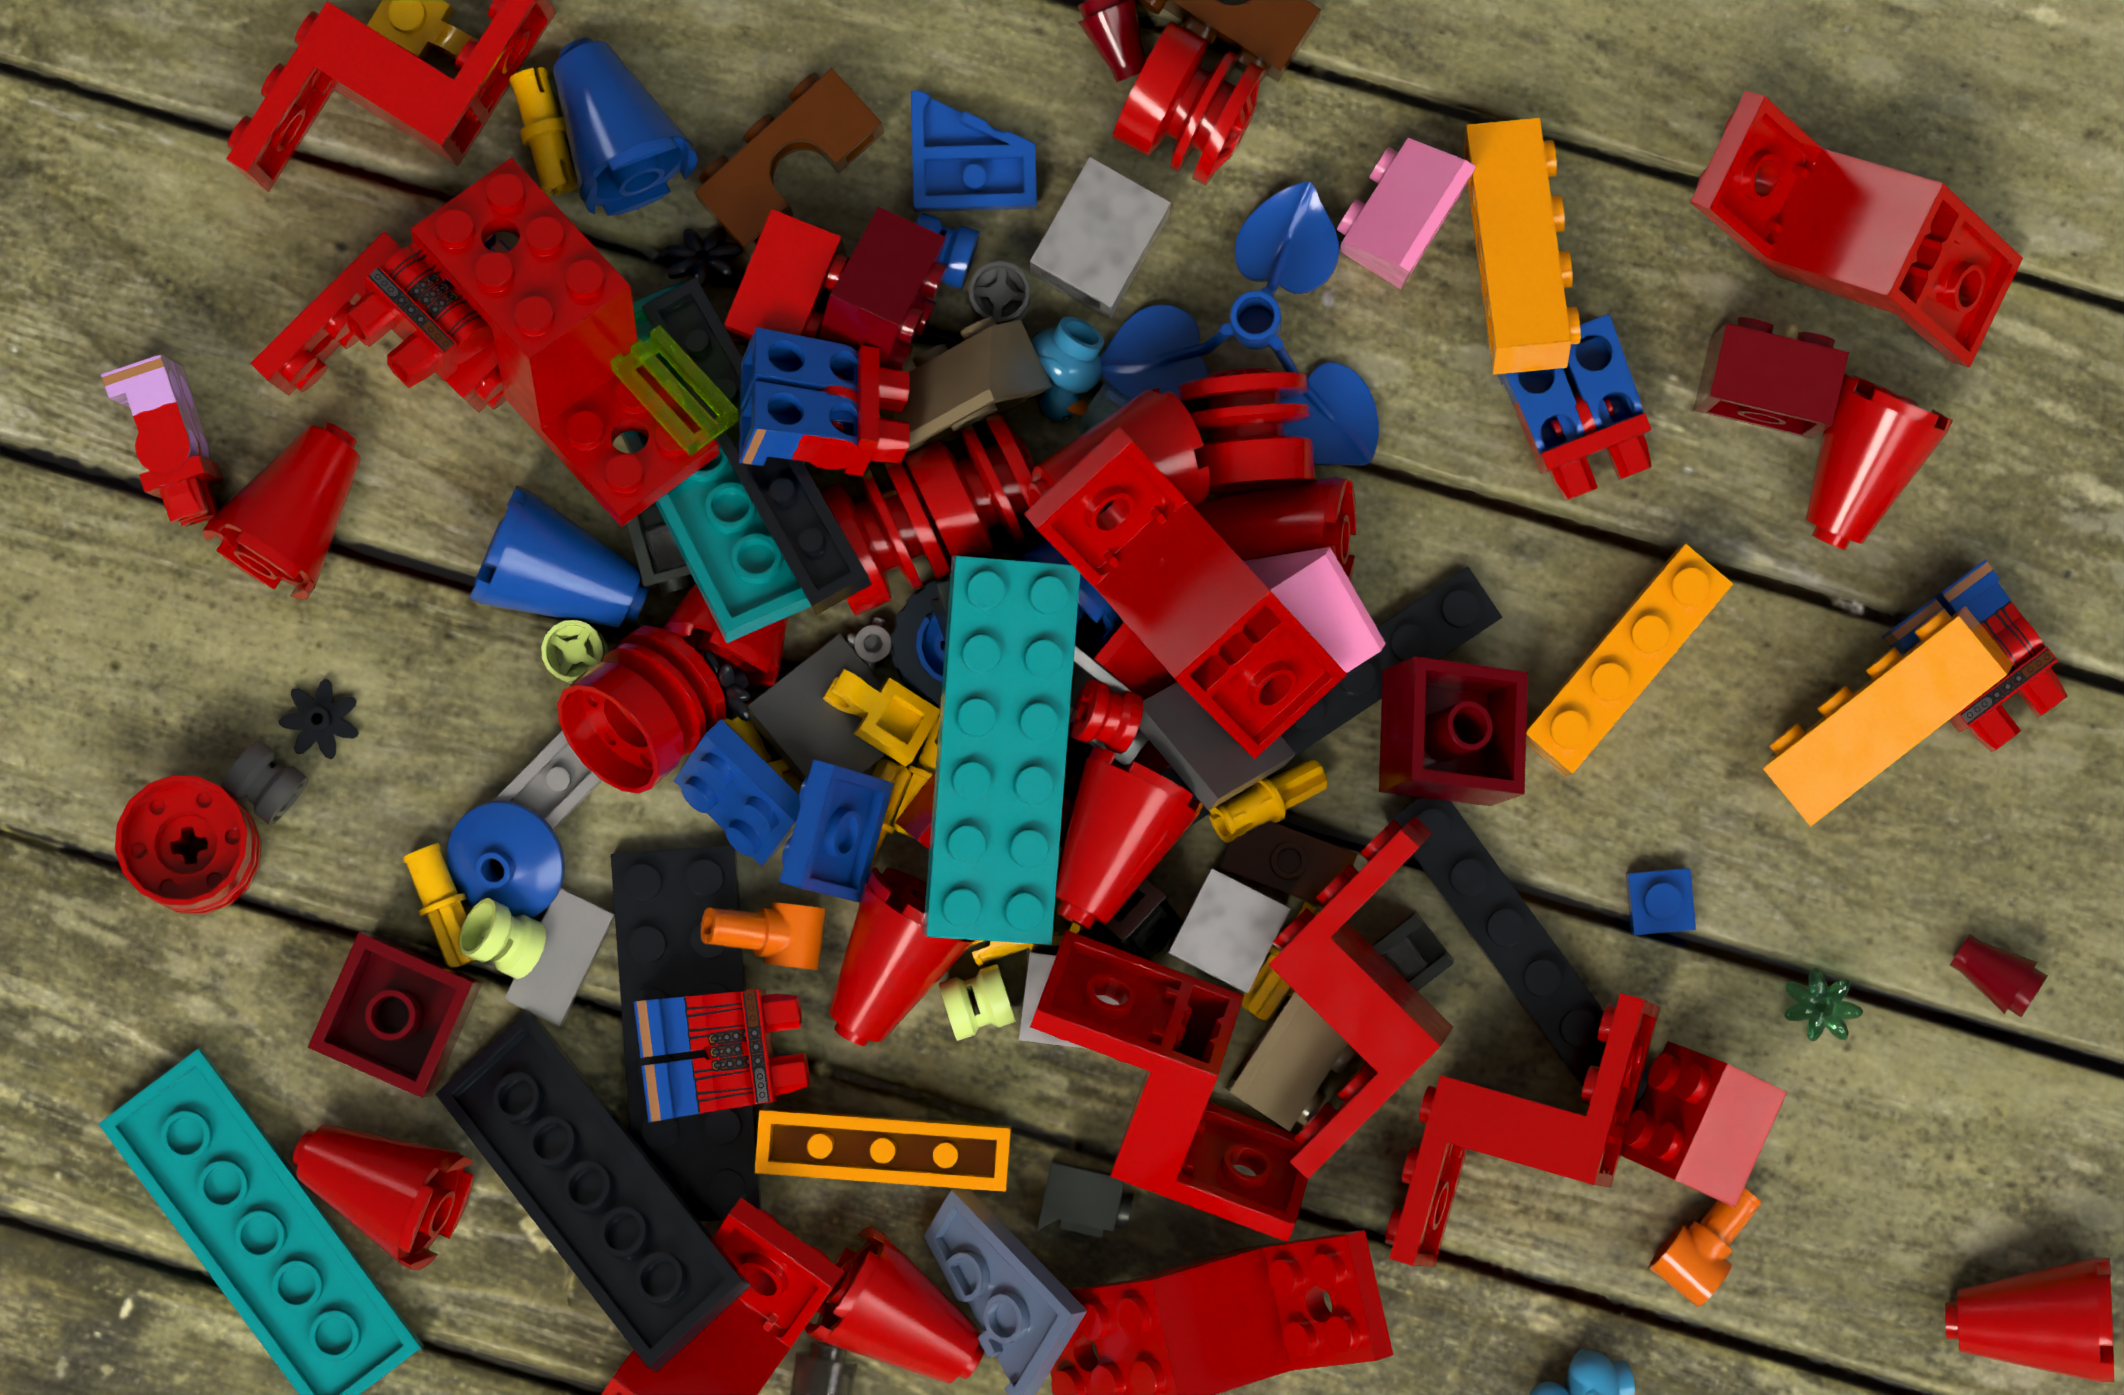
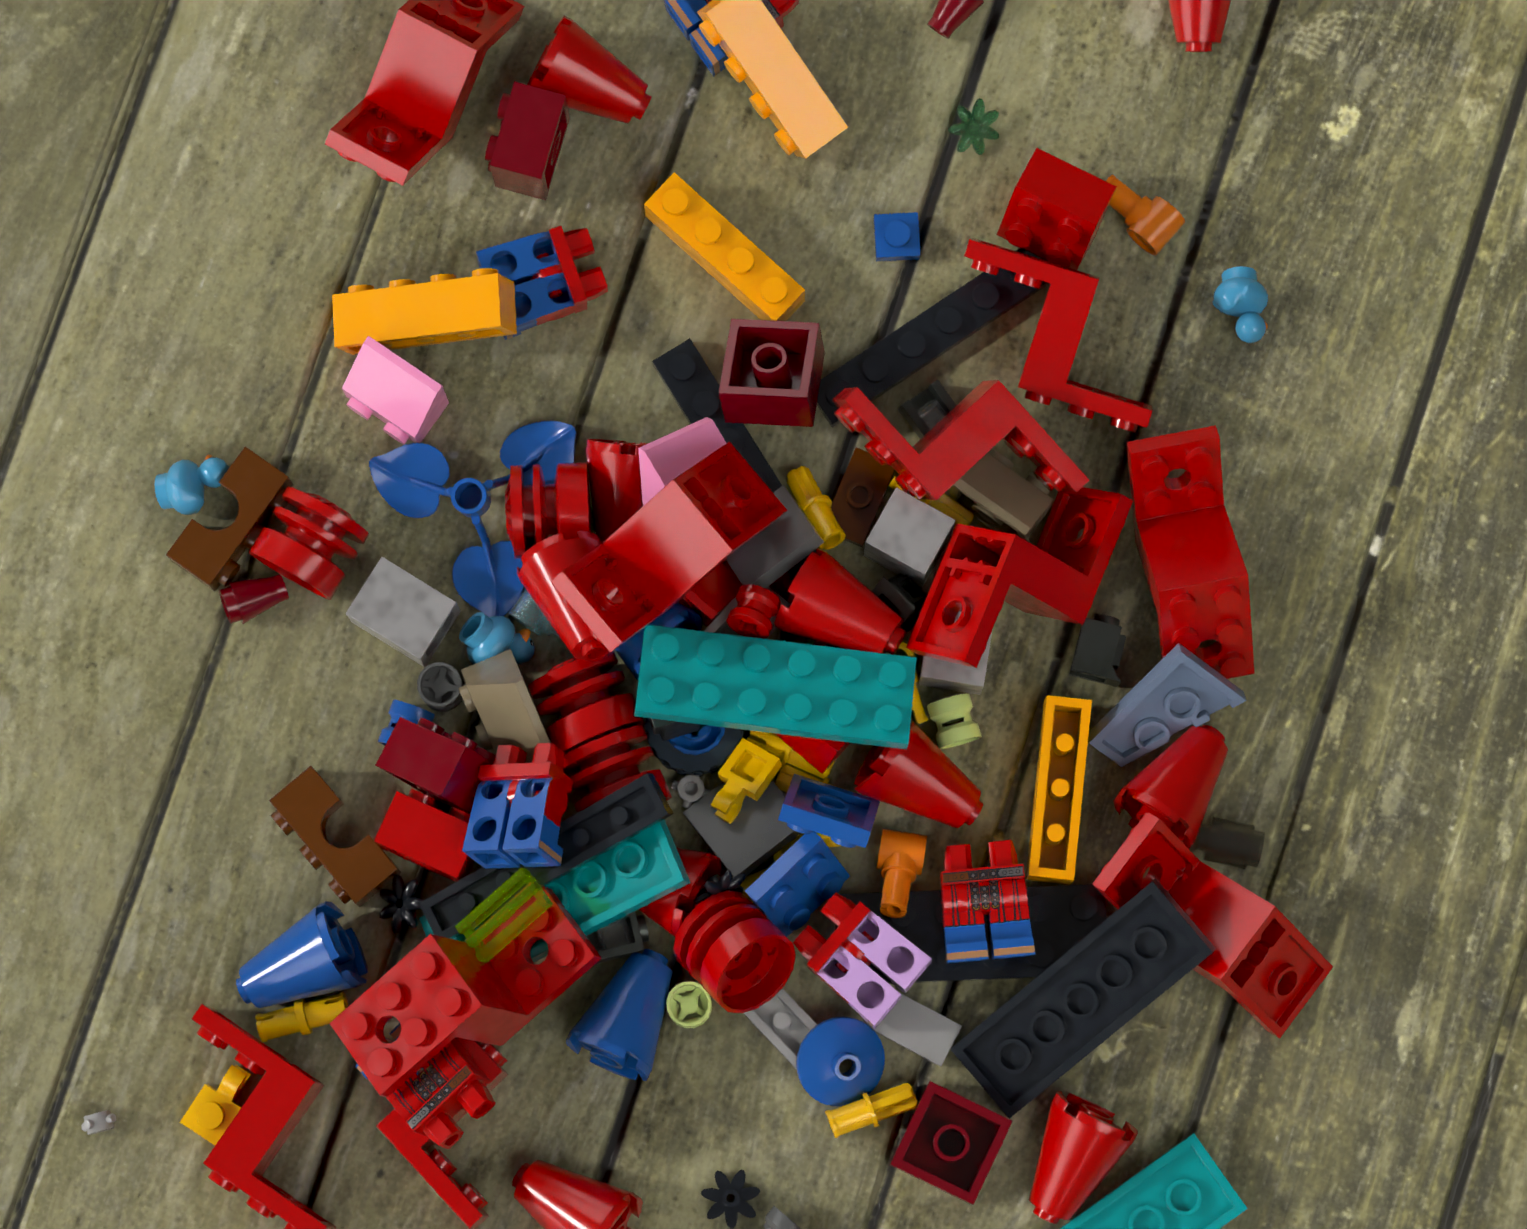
camera: 90 degrees left, 5 degrees down
yellowish green wheel [459,898,546,979] -> none
blue wing [911,90,1037,212] -> none
none -> lavender hips [793,893,932,1029]

